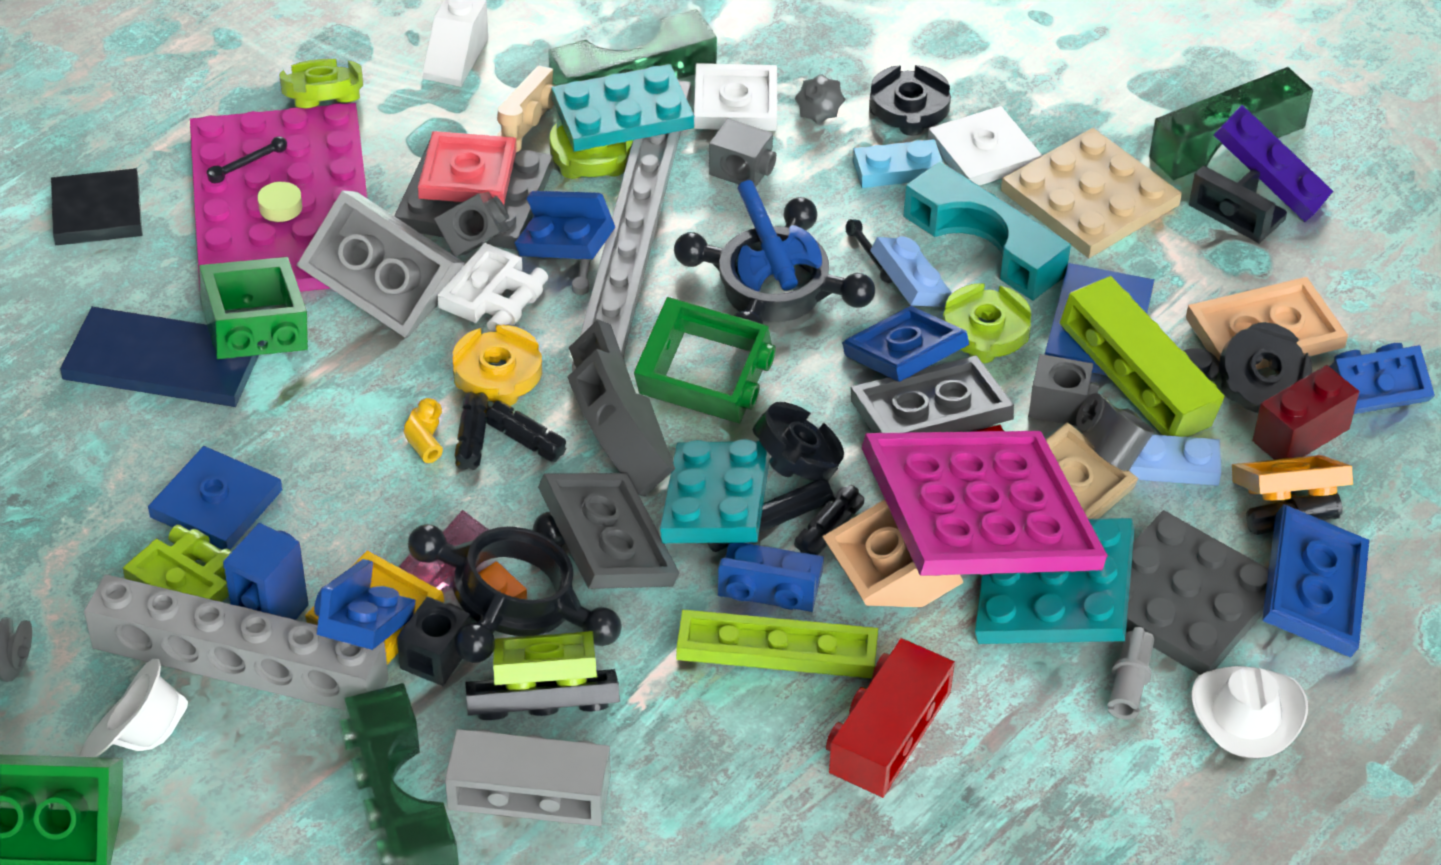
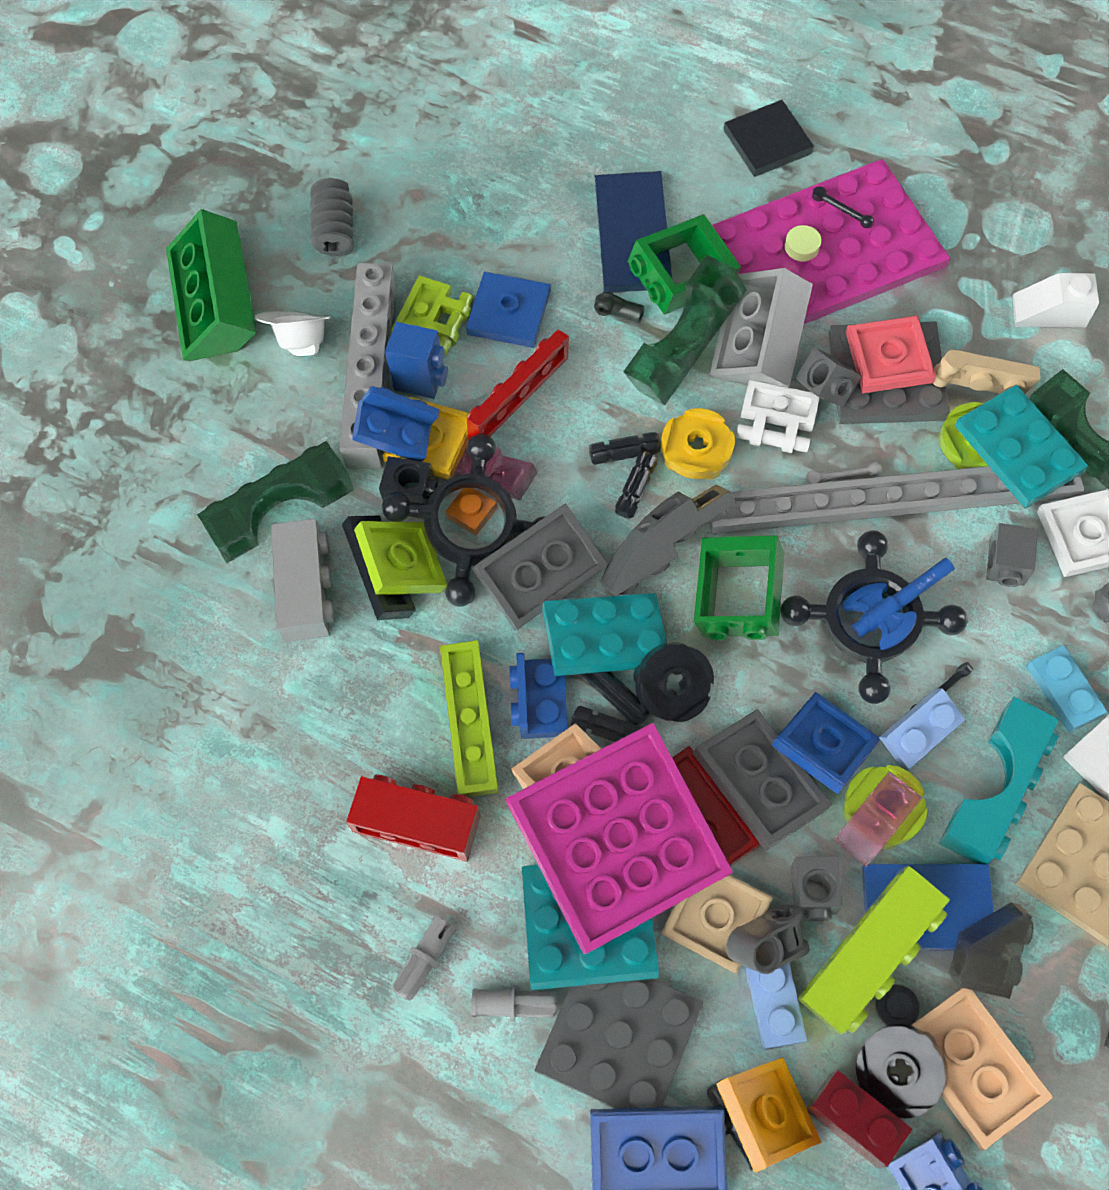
camera: 80 degrees right, 20 degrees up
lime plate [279,58,364,108] -> none
yellow arm [403,398,443,463] -> none
blue bracket [515,191,616,260] -> none
white hat [1192,666,1308,758] -> none
none -> light grey axle [392,916,457,1001]
none -> red plate [467,329,569,441]
none -> pearl dark grey arm [594,291,645,323]
none -> clear green arch [623,255,747,406]
none -> clear pink slope [834,772,923,867]
none -> clear smoke slope [949,902,1034,999]

